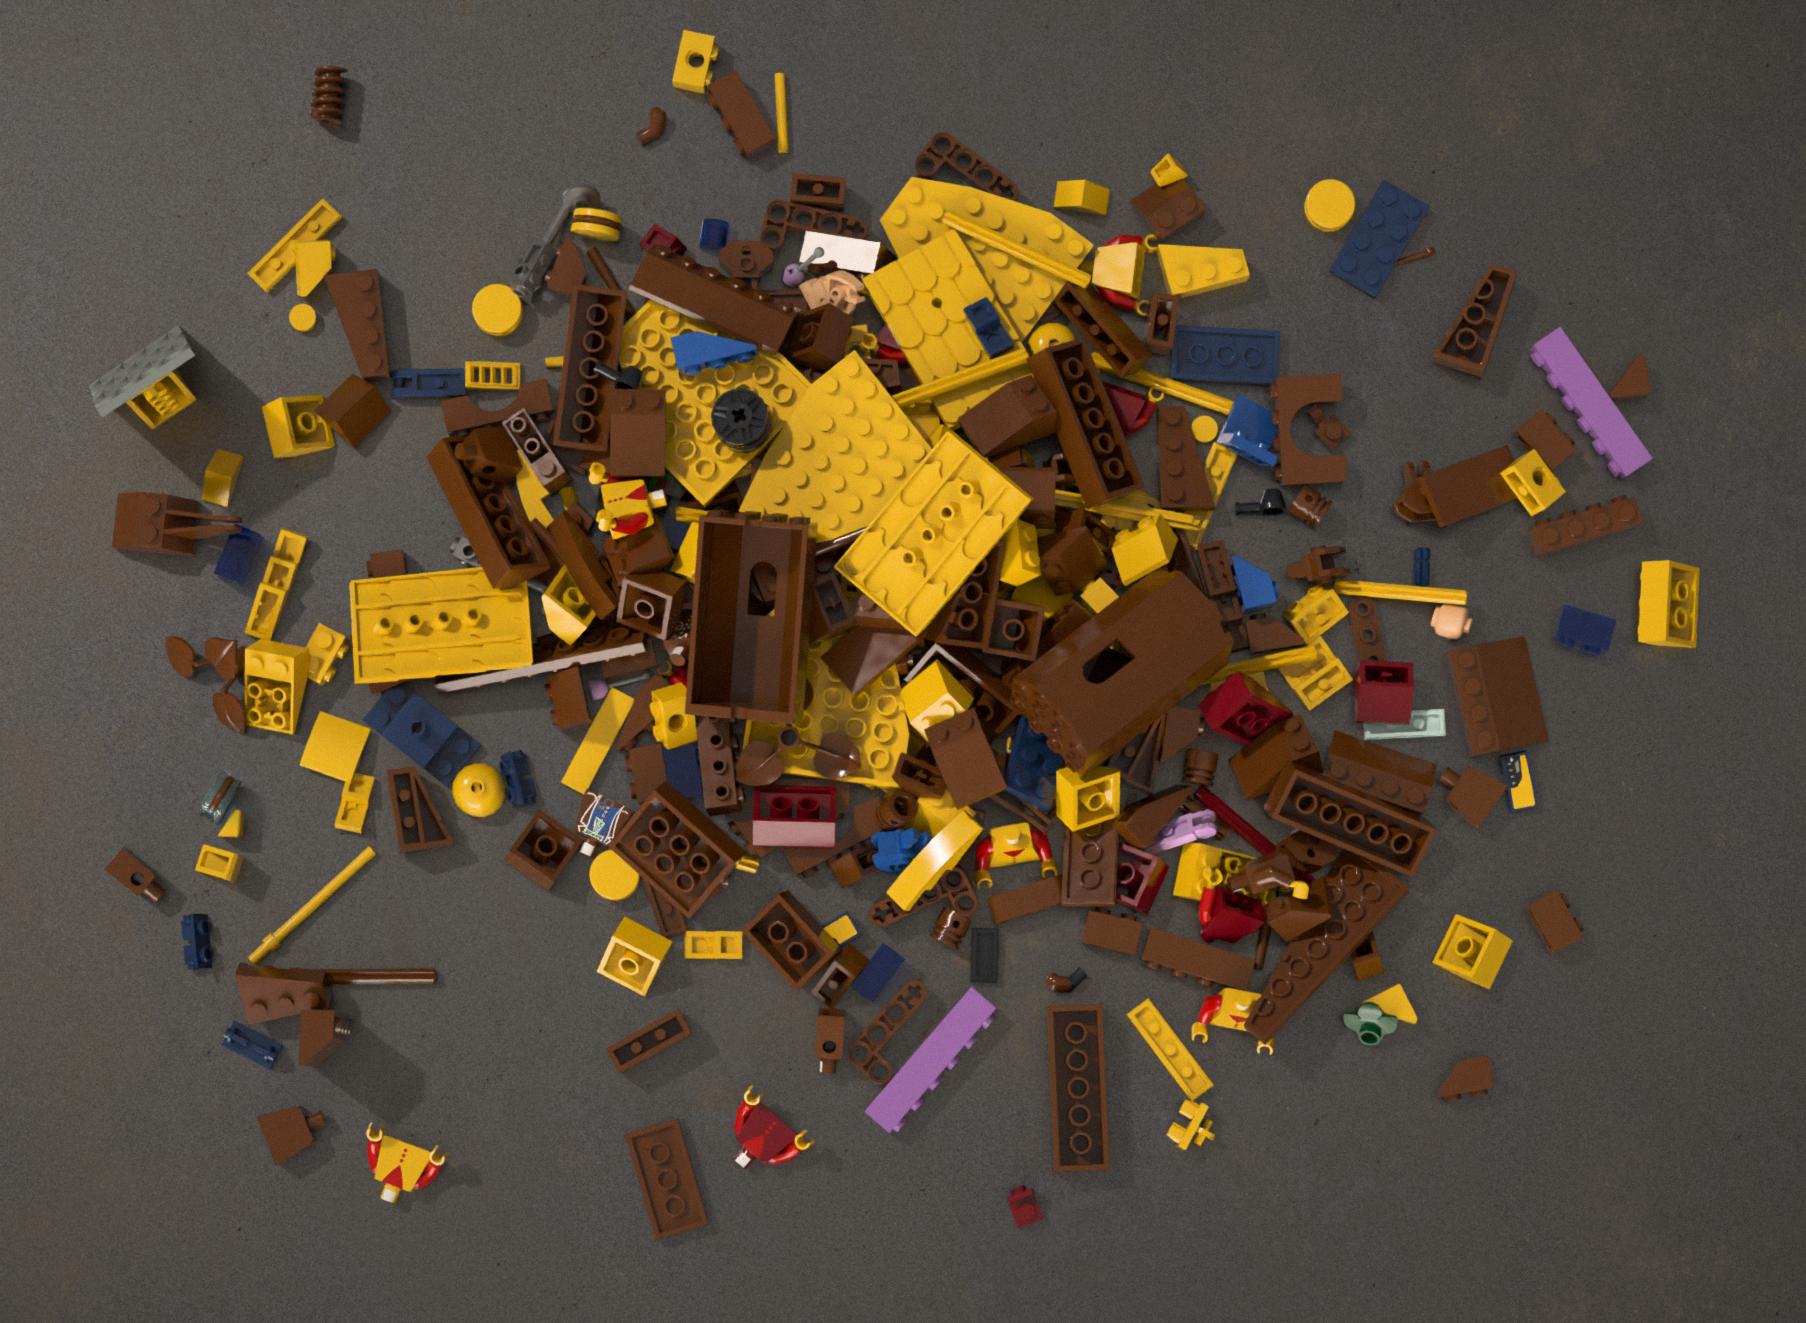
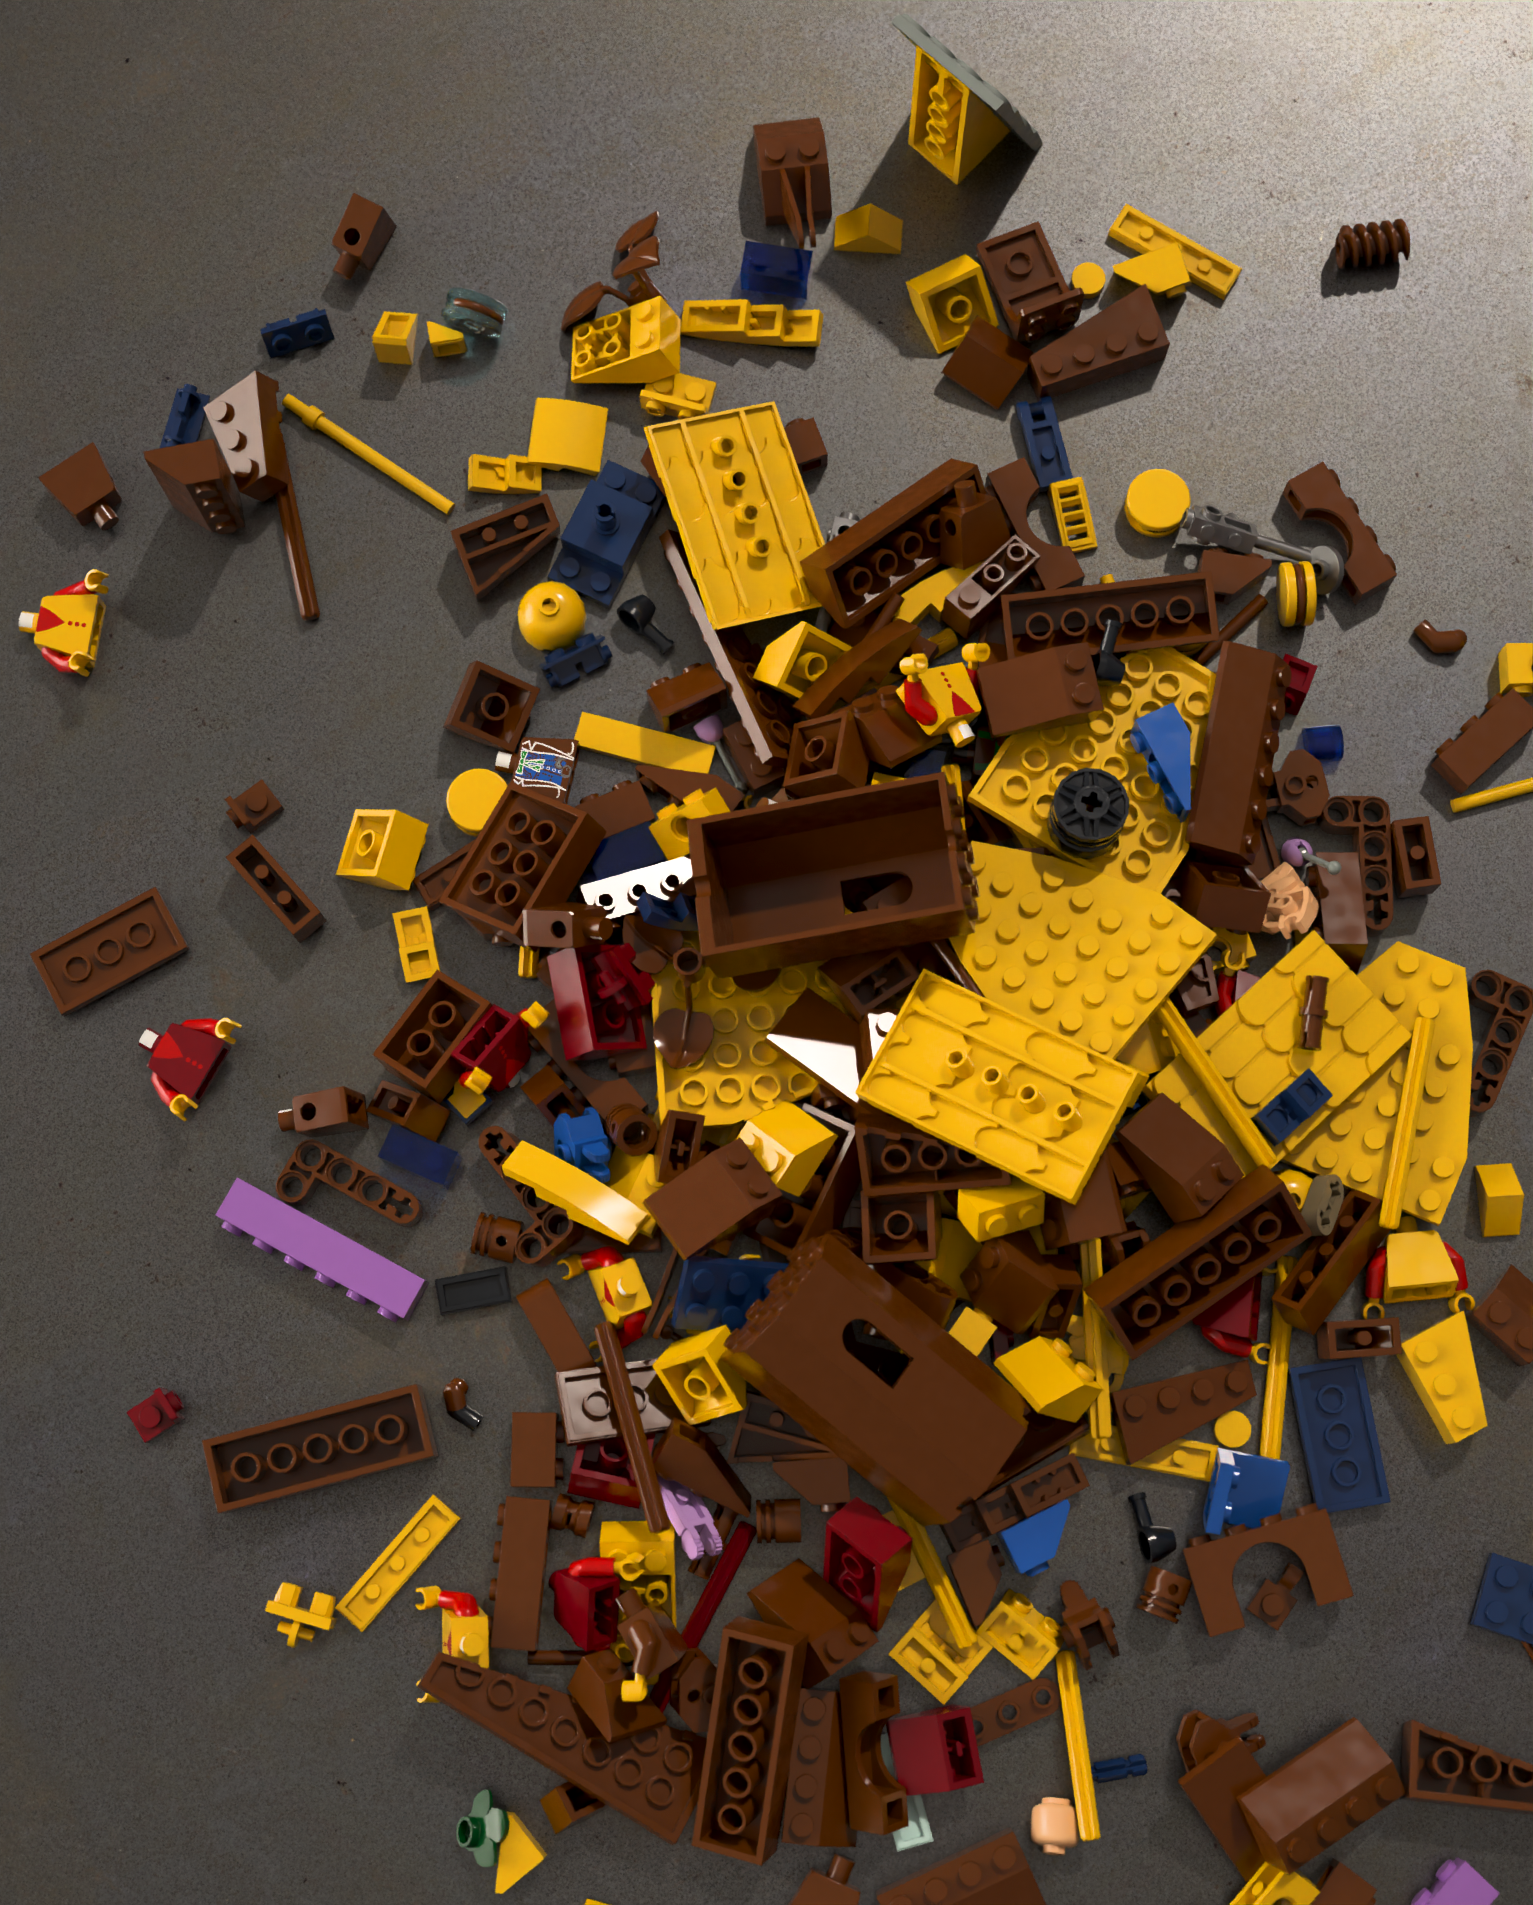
camera: 85 degrees right, 5 degrees down
none -> reddish brown bracket [225,779,284,834]
none -> dark red torso [451,1001,550,1095]
none -> reddish brown torso [523,902,613,948]
none -> reddish brown wheel [550,1493,595,1538]
none -> dark red hips [590,943,655,1013]
none -> reddish brown axle [594,1321,670,1534]
none -> black bar [617,594,675,655]
none -> dark blue slope [636,891,699,931]
none -> reddish brown arch [839,1671,909,1835]
none -> reddish brown bracket [976,221,1085,342]
none -> reddish brown slope [1237,1717,1406,1875]
none -> reddish brown arch [1283,462,1397,605]
none -> reddish brown pin [1297,975,1329,1051]
none -> dark tan beam [1301,1174,1344,1236]

